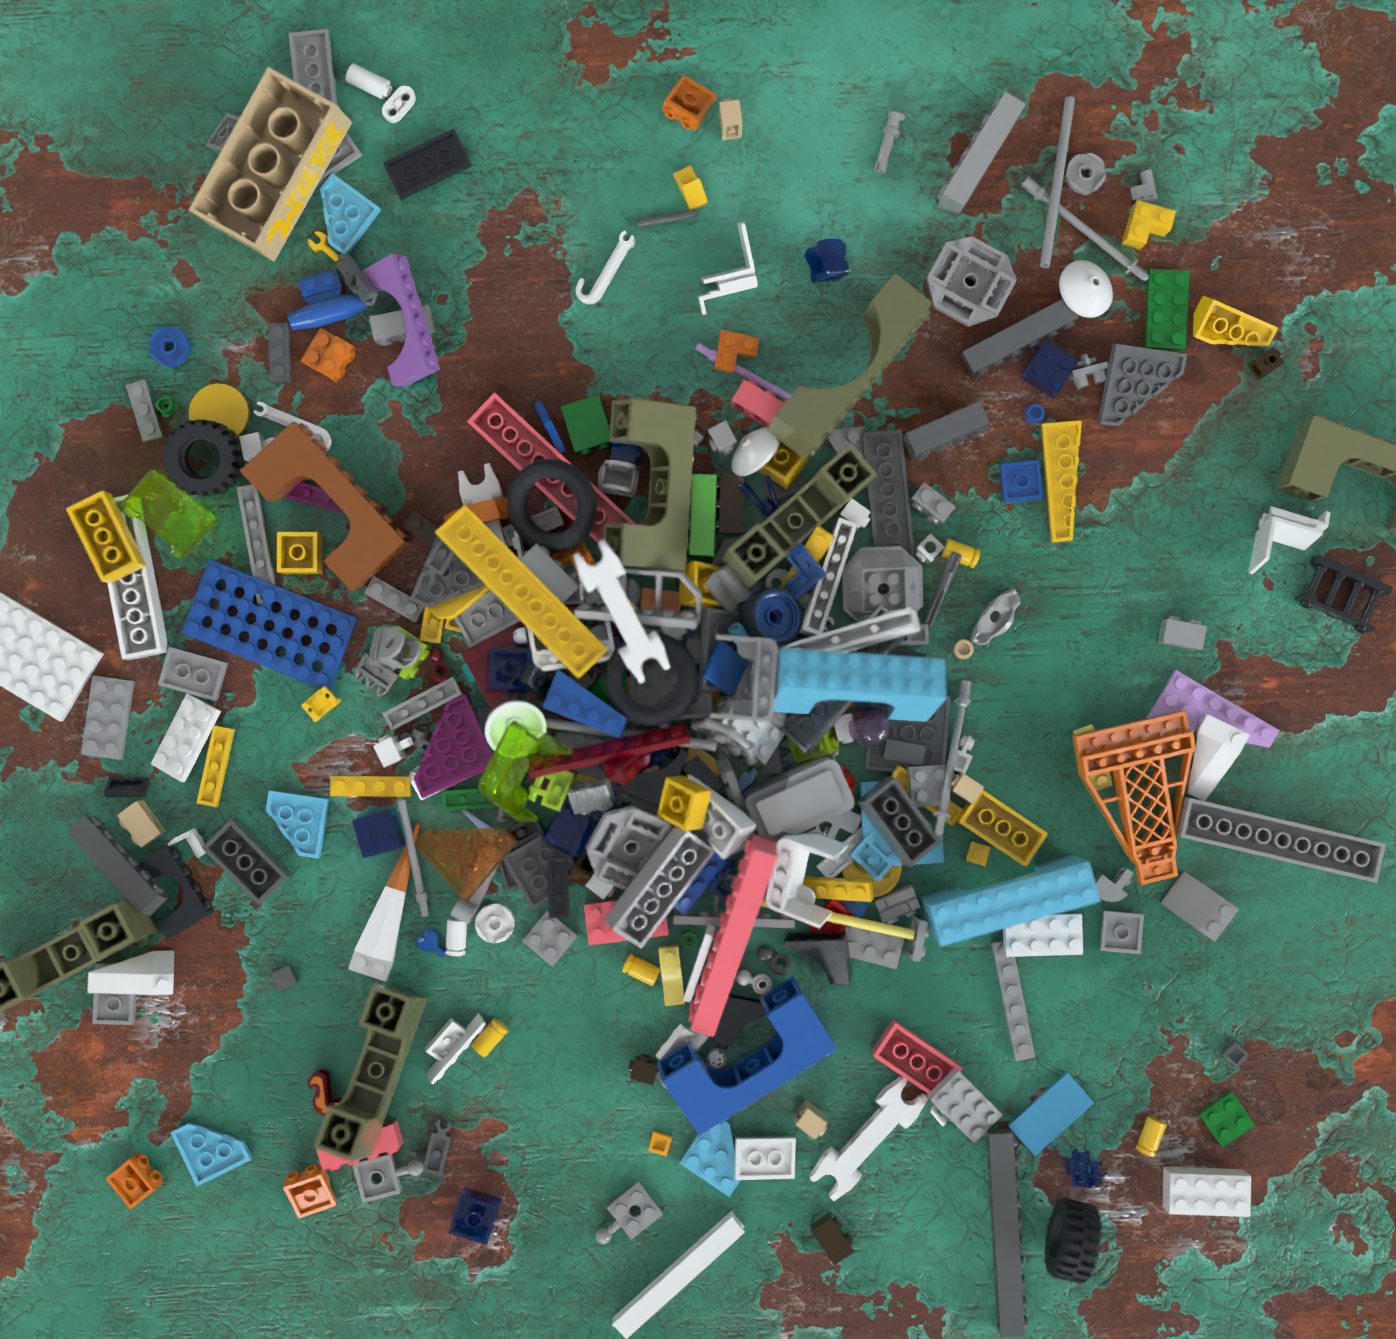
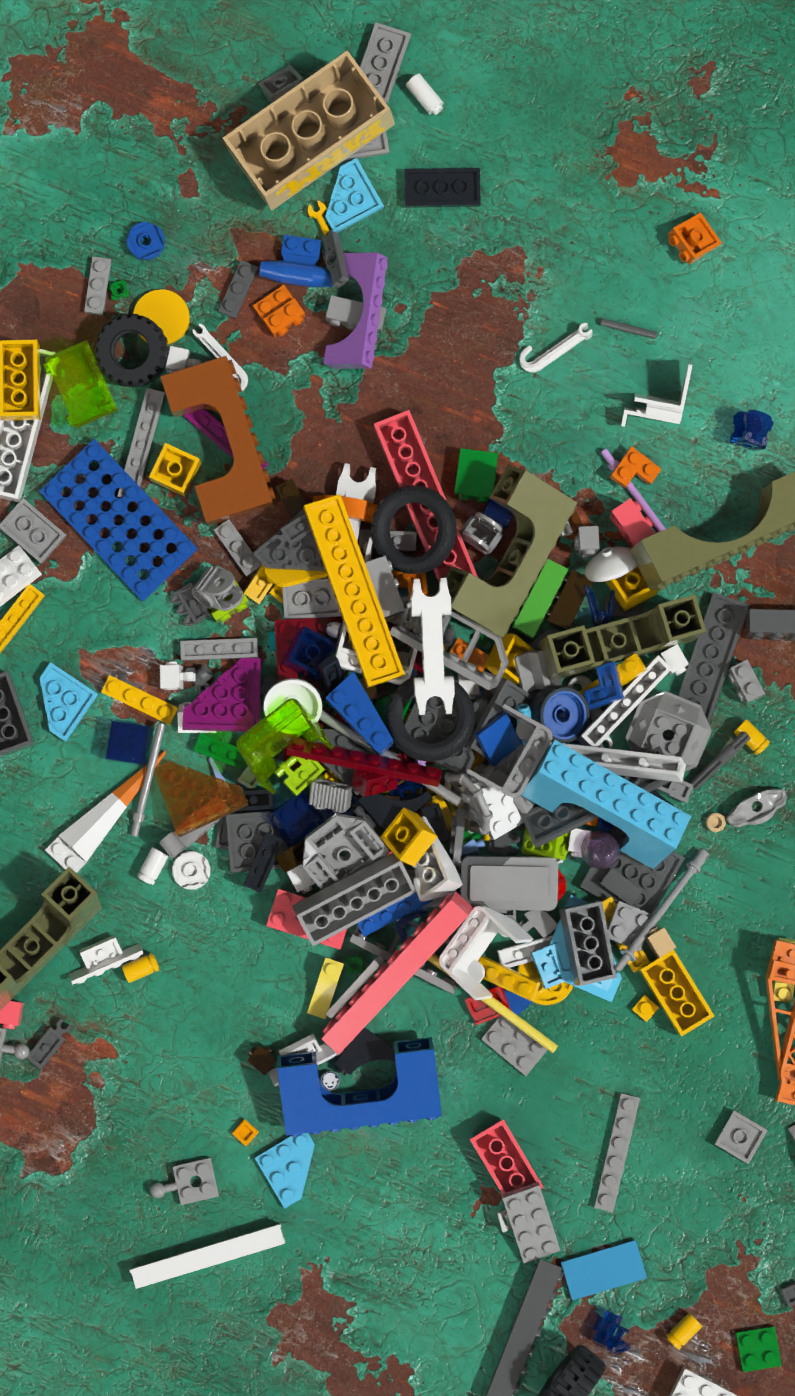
camera: 25 degrees right, 5 degrees down
yellow piece [301,685,341,723] -> none
white plate [382,86,416,123] -> none
blue rock [416,928,446,959] -> none
dark red plate [428,647,450,683] -> none
clear blue brick [449,1187,502,1245] -> none
light grey plate [522,910,578,967] -> none
blue tile [534,400,566,453] -> none
yellow piece [622,954,661,986] -> none
yellow slope [673,165,708,210] -> none
tan brick [719,98,743,140] -> none
white plate [734,1136,796,1180] -> none
white plate [736,970,772,994] -> none
dark grey plate [757,946,791,976] -> none
black arch [784,931,853,986] -> none
tan brick [793,1099,827,1139] -> none
white piece [809,1076,928,1201] -> none
dark brown brick [810,1212,854,1265] -> none
light grey wing [828,427,864,458] -> none
light grey brick [873,884,921,924] -> none
light grey plate [905,915,930,962] -> none
white bracket [915,534,944,564] -> none
medium azure arch [919,855,1100,946] -> none
white plate [946,735,975,774] -> none
white plate [1003,914,1083,957] -> none
light grey brick [1094,867,1134,902] -> none

